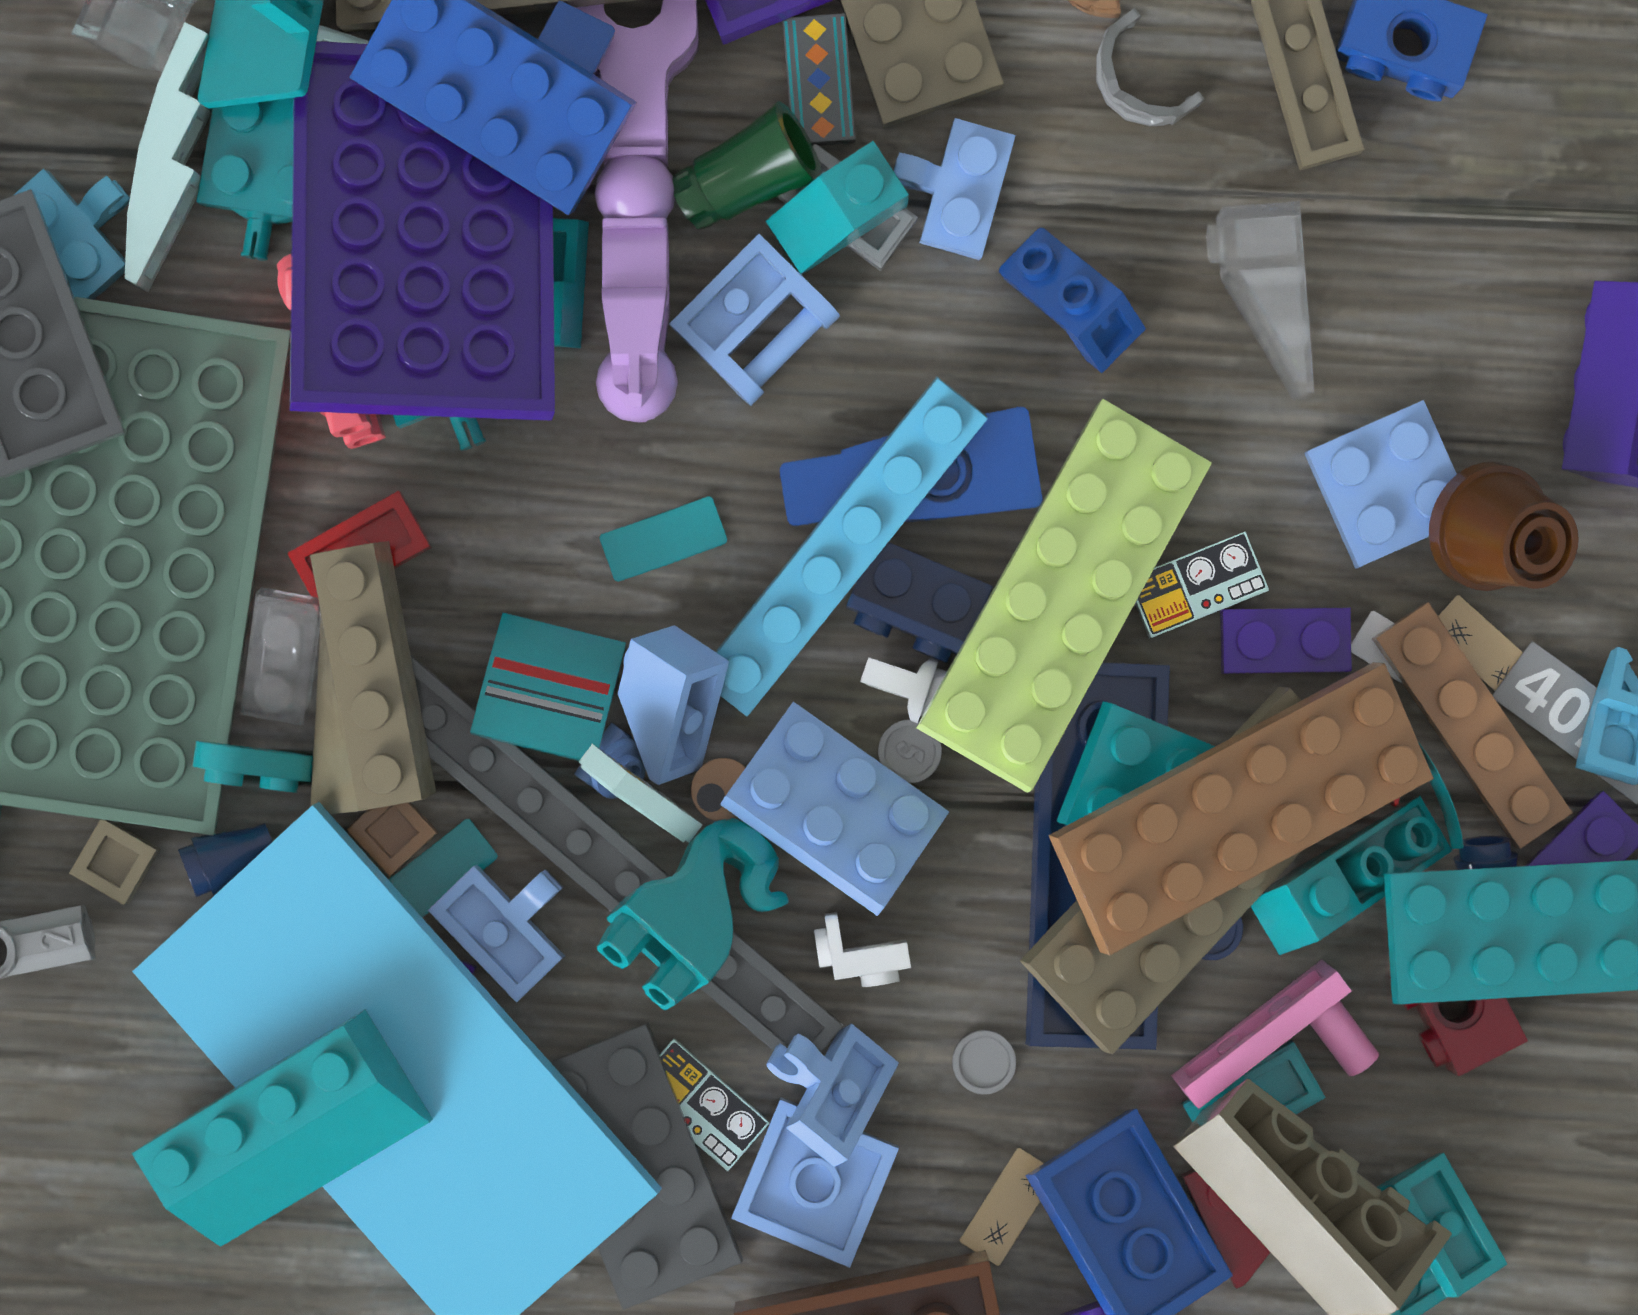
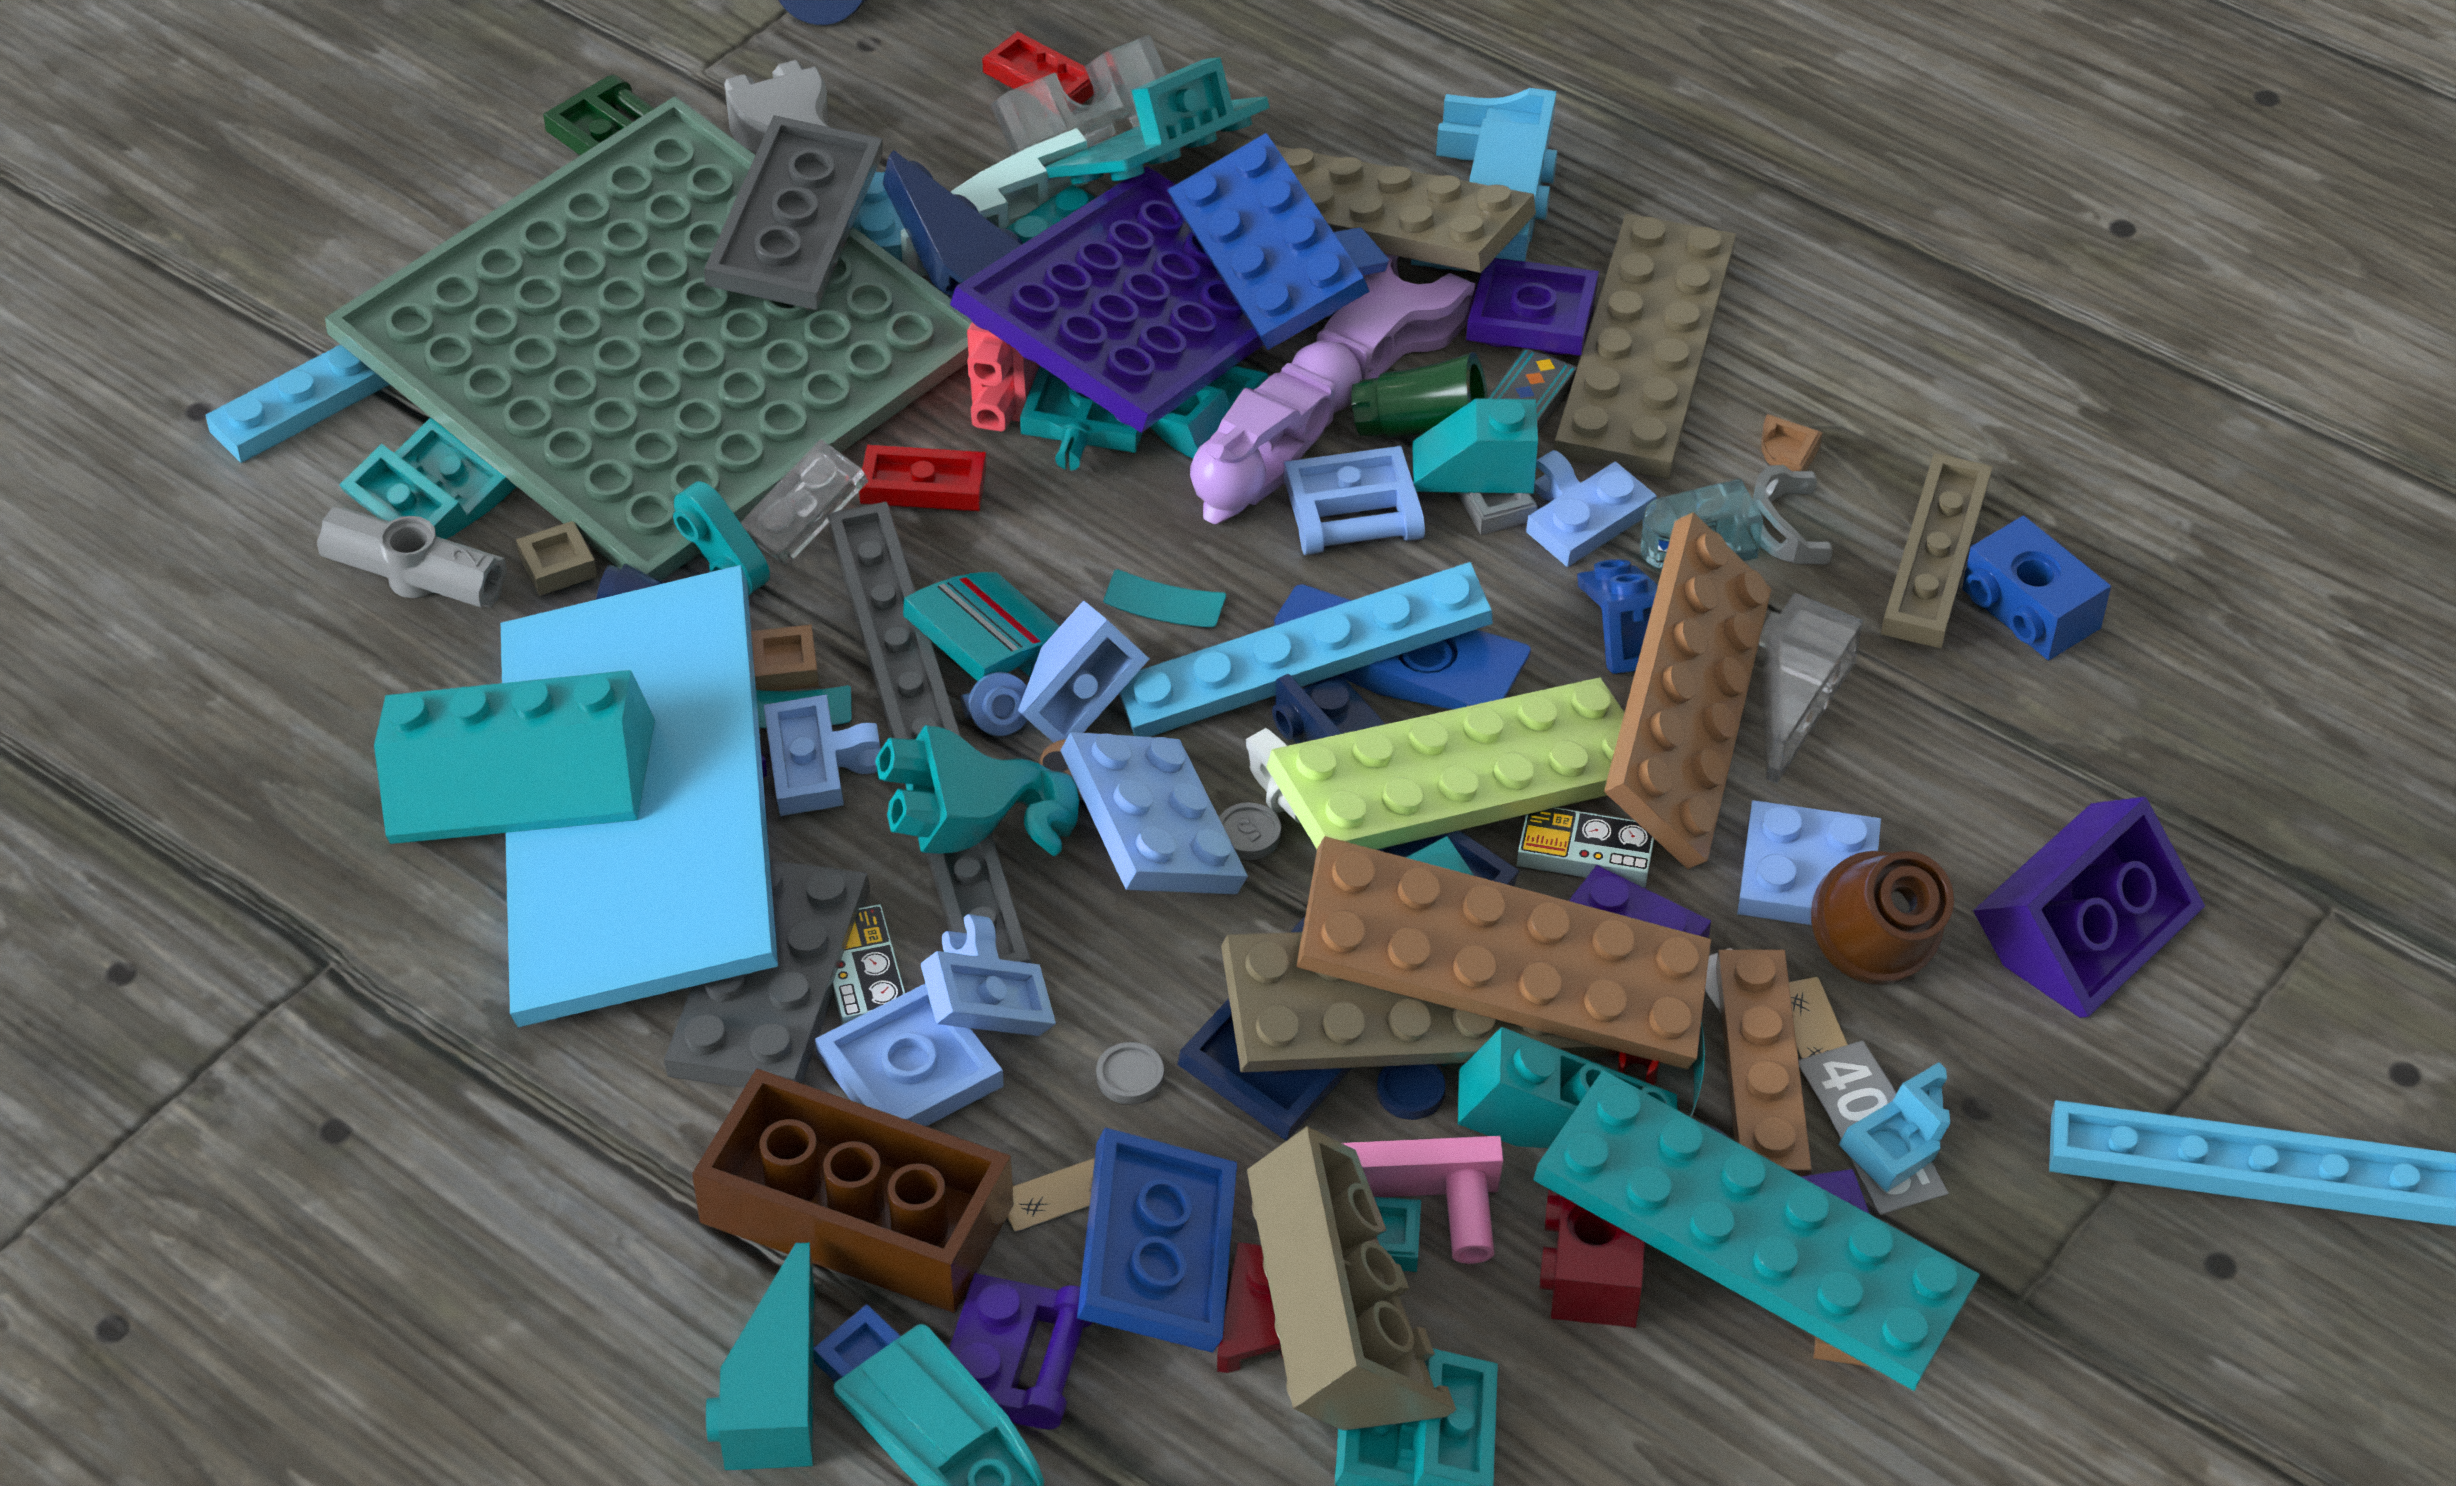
camera: 30 degrees right, 40 degrees down
dark tan wedge [310,541,436,814] -> none
light aqua tile [579,744,702,843] -> none
white bracket [814,912,911,987] -> none
none -> dark blue slope [883,150,1023,299]
none -> medium nougat plate [1604,512,1771,869]
none -> clear light blue leg [1640,478,1763,568]

